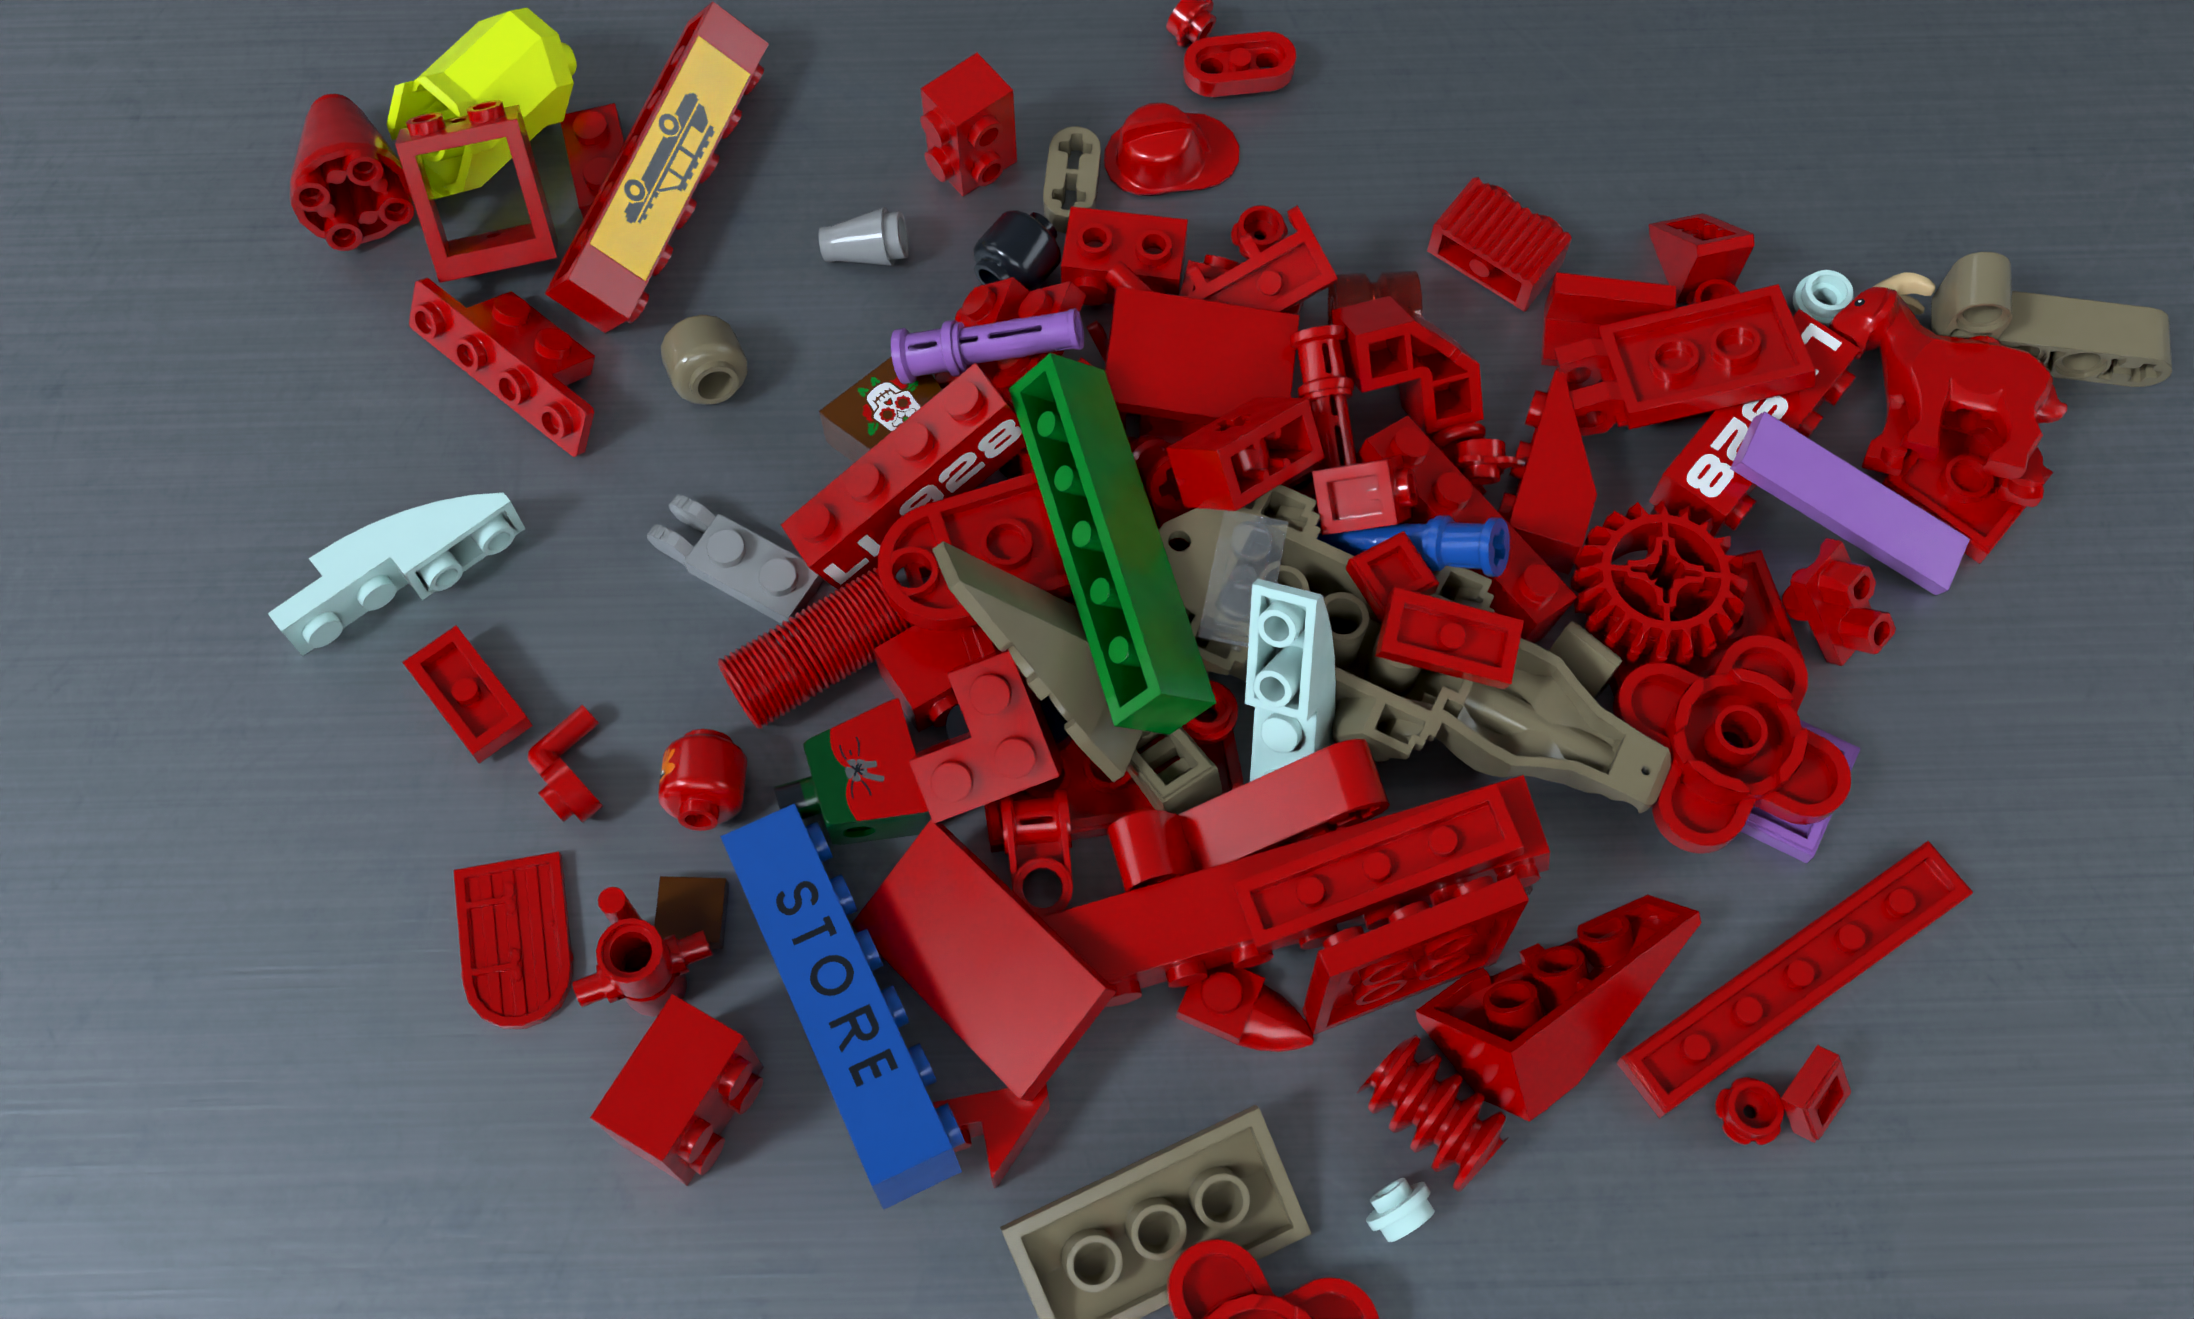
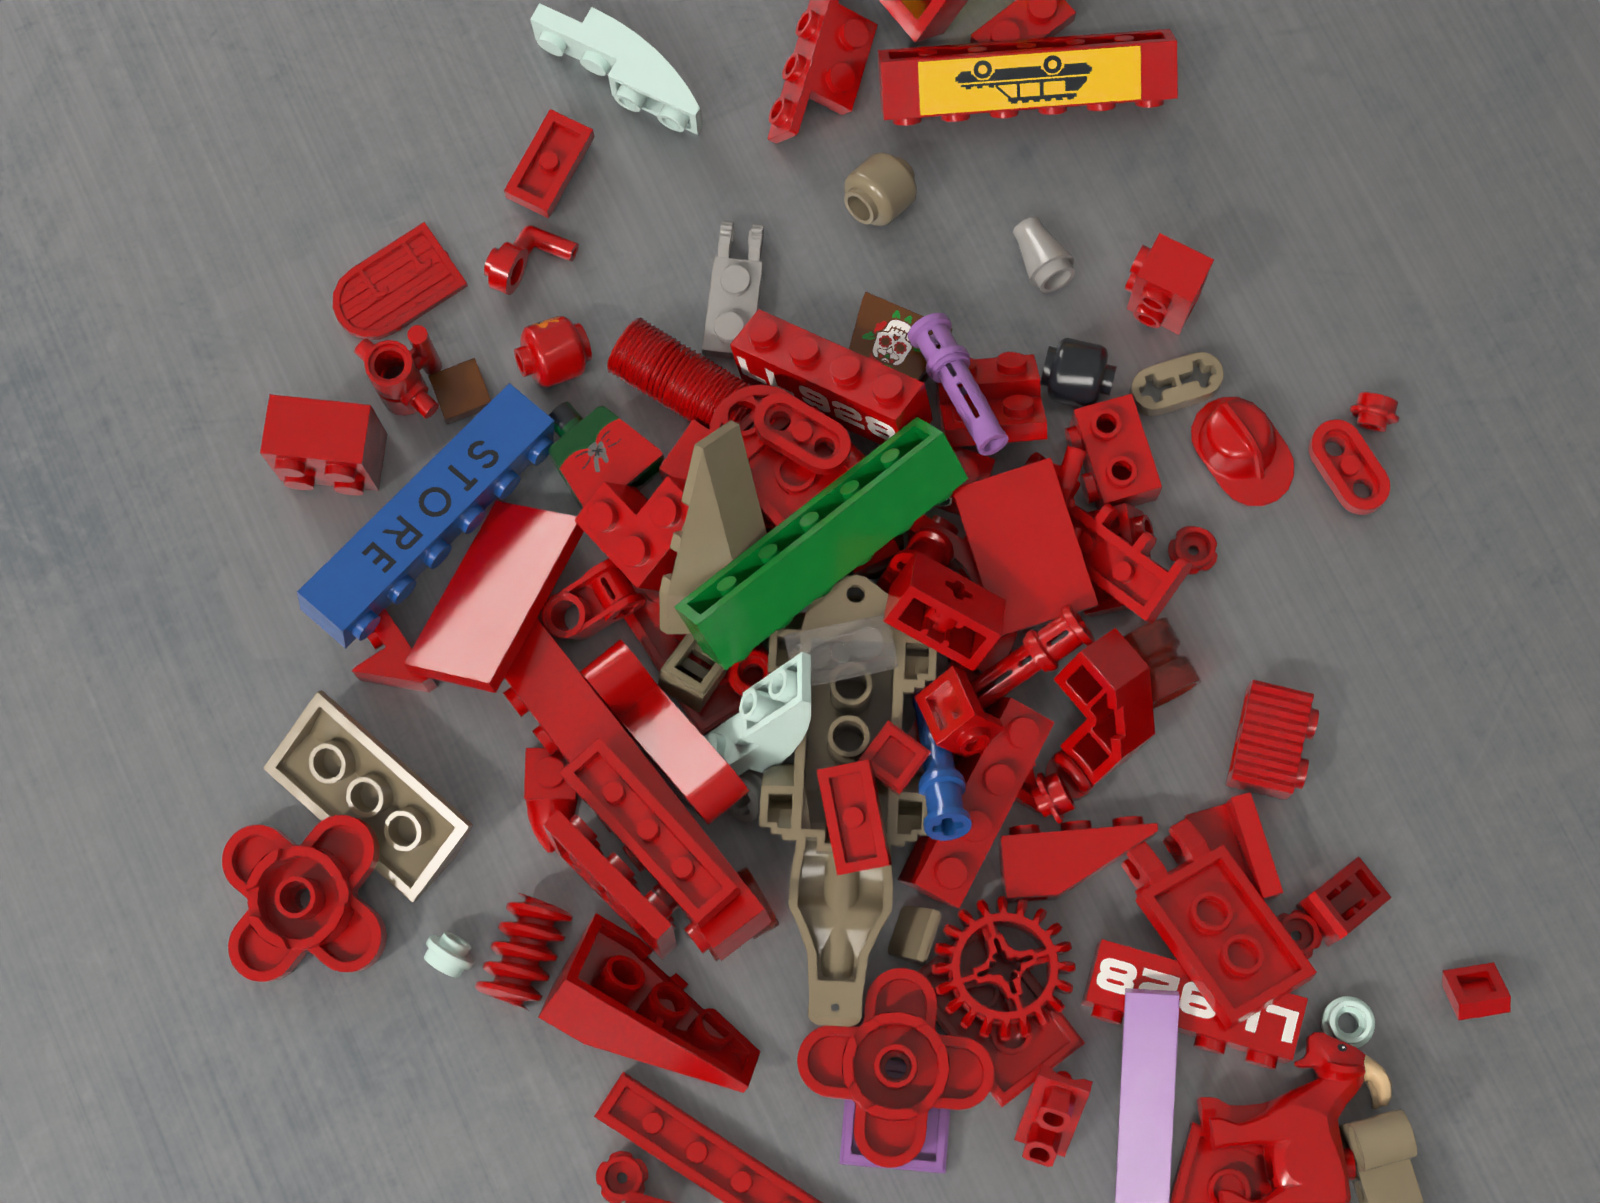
camera: 70 degrees right, 10 degrees up
none -> red plate [754,393,851,475]
none -> red plate [1442,962,1511,1021]

